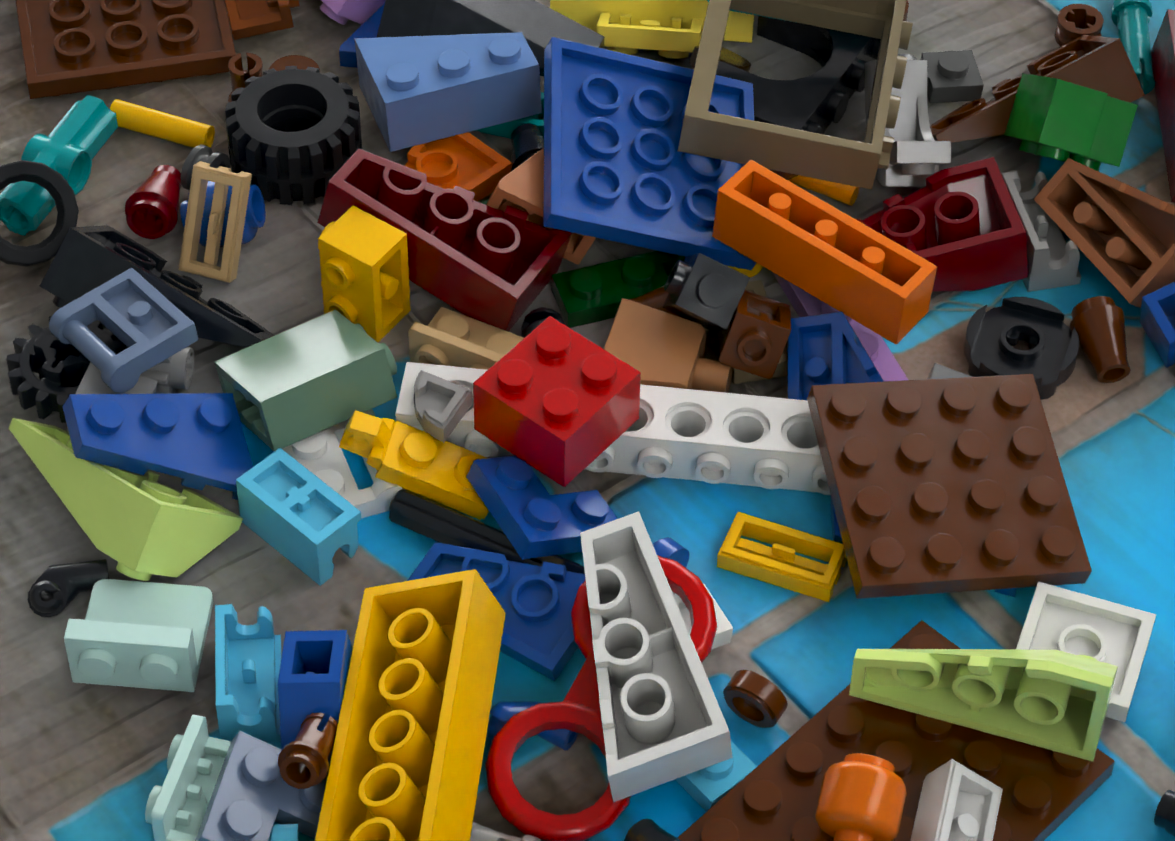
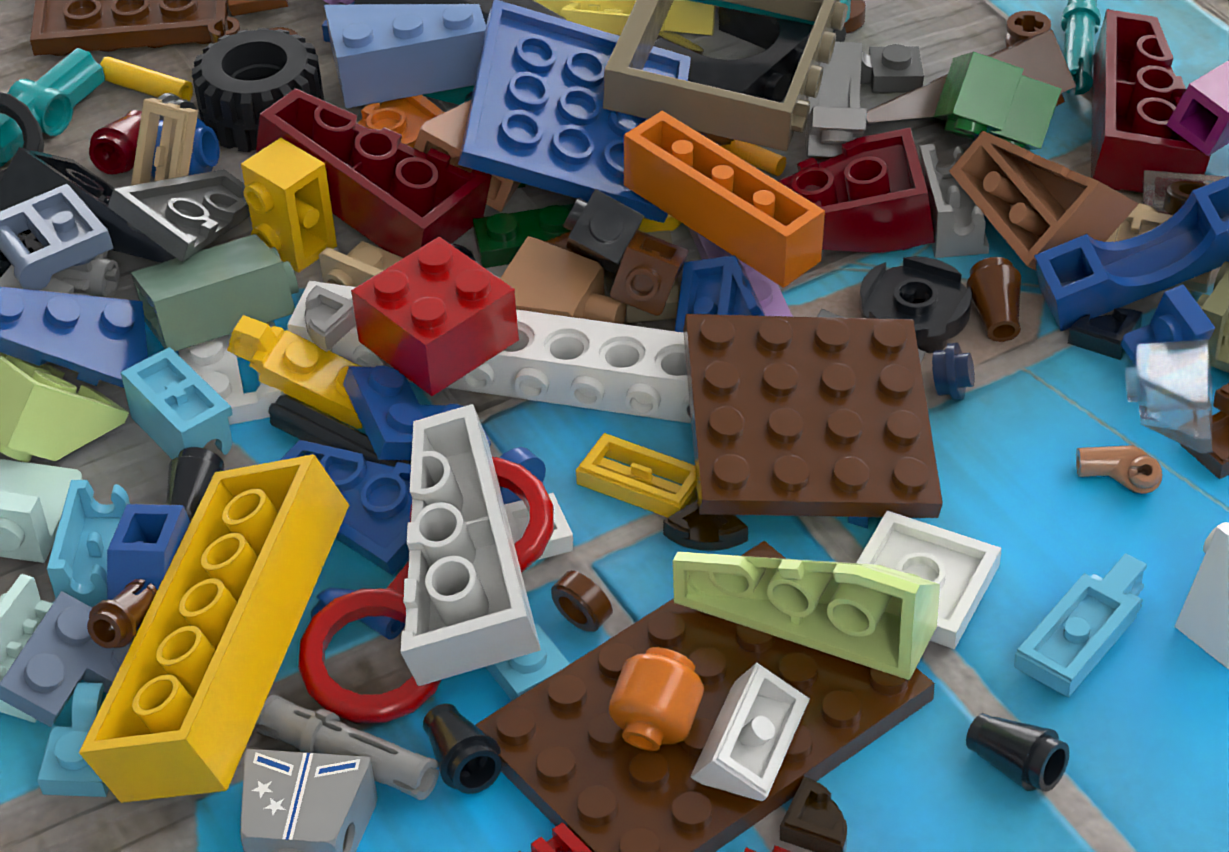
camera: 10 degrees right, 5 degrees down
none -> dark grey wing [108,169,250,262]
none -> black cone [166,447,224,522]
none -> dark brown tile [663,500,748,551]
none -> dark blue plate [932,342,975,400]

